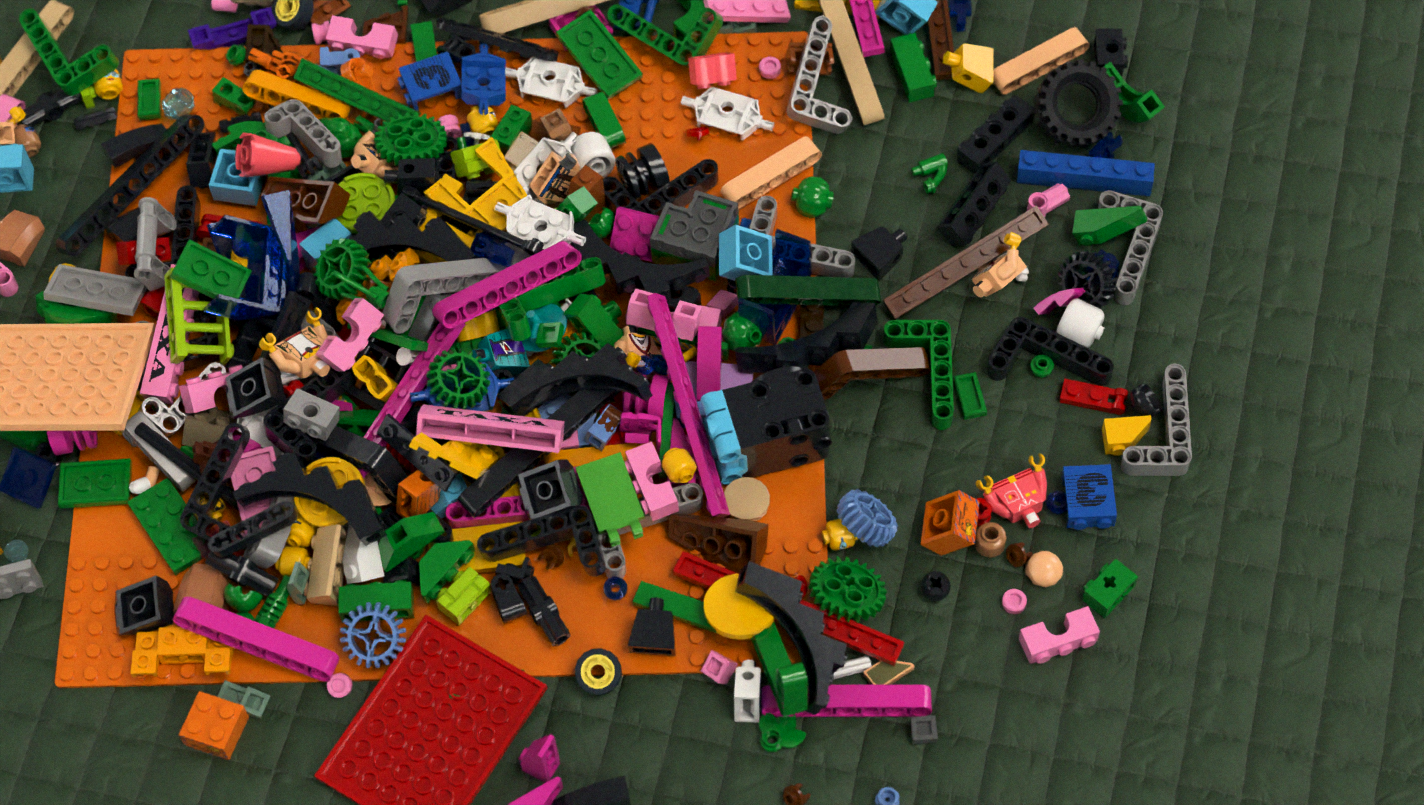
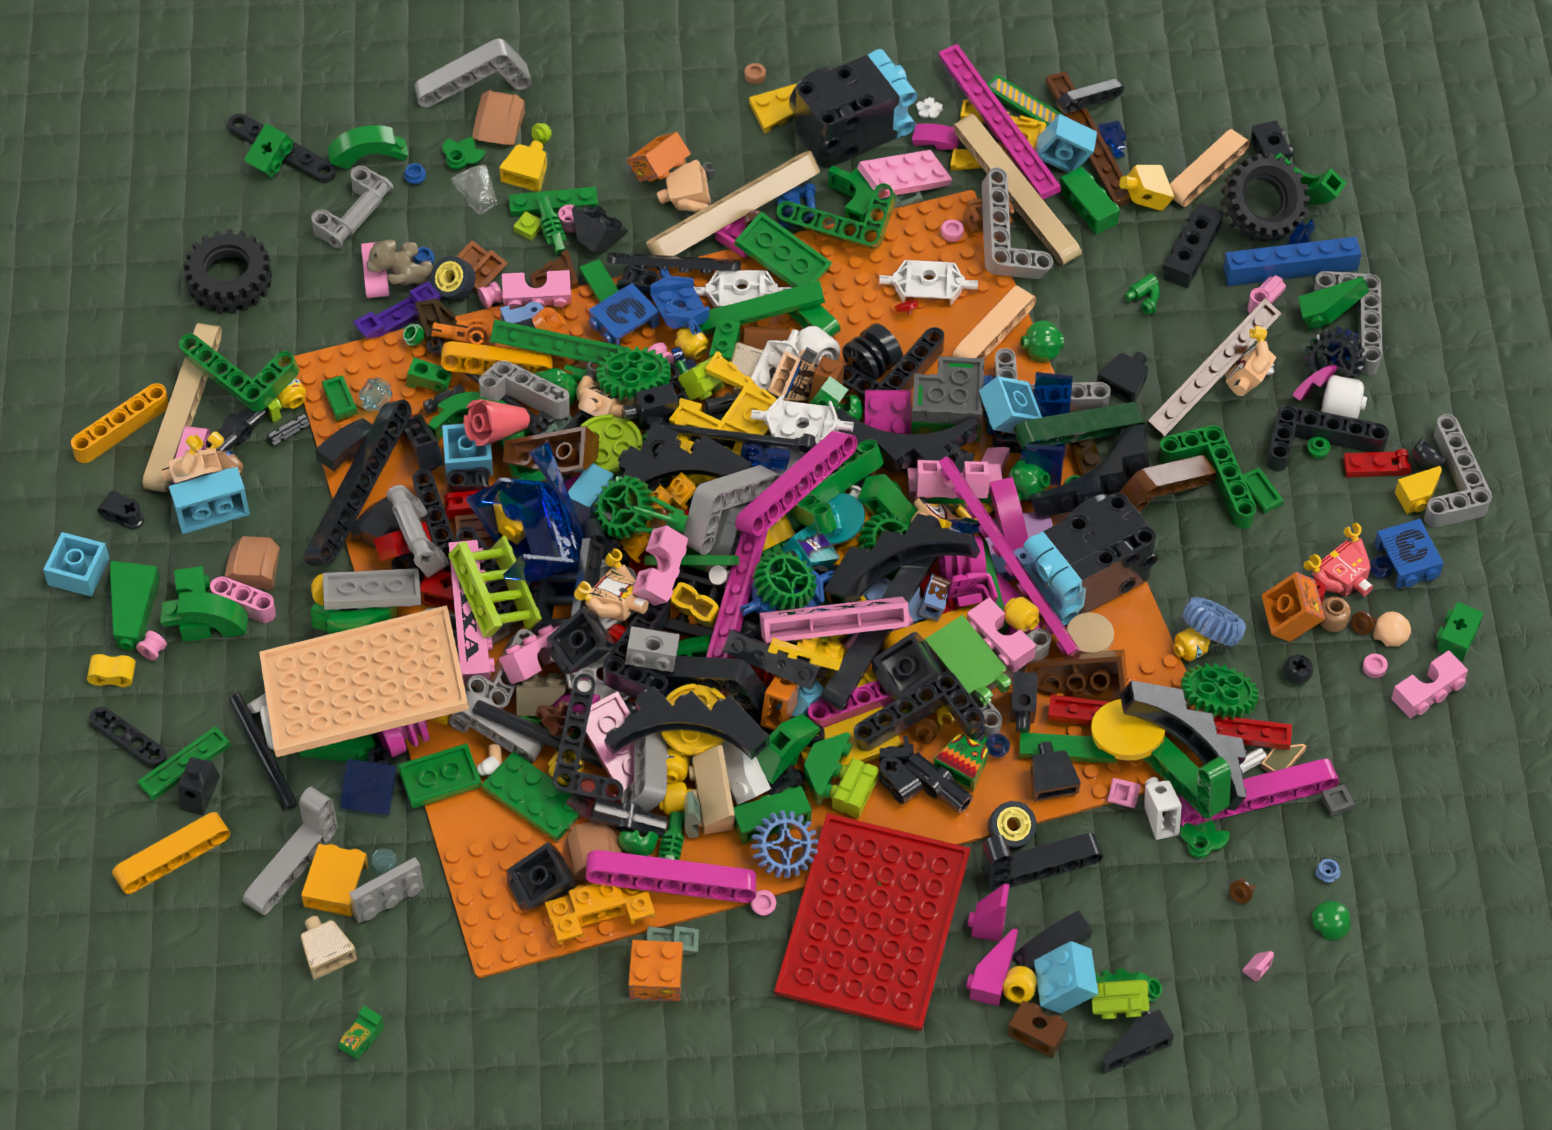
camera: 20 degrees left, 5 degrees down
green tile [170,239,252,308] -> none
black beam [208,501,298,558] -> none
white plant [464,132,490,145] -> none
green plate [535,322,564,348] -> none
medium nougat slope [540,108,572,142] -> none
coral brick [688,52,737,89] -> none
black brick [937,161,1011,246] -> none
none -> black piece [446,467,492,493]
none -> green tile [698,281,825,335]
none -> torso [934,734,989,792]
none -> black beam [981,833,1103,892]
none -> black torso [1010,672,1037,733]

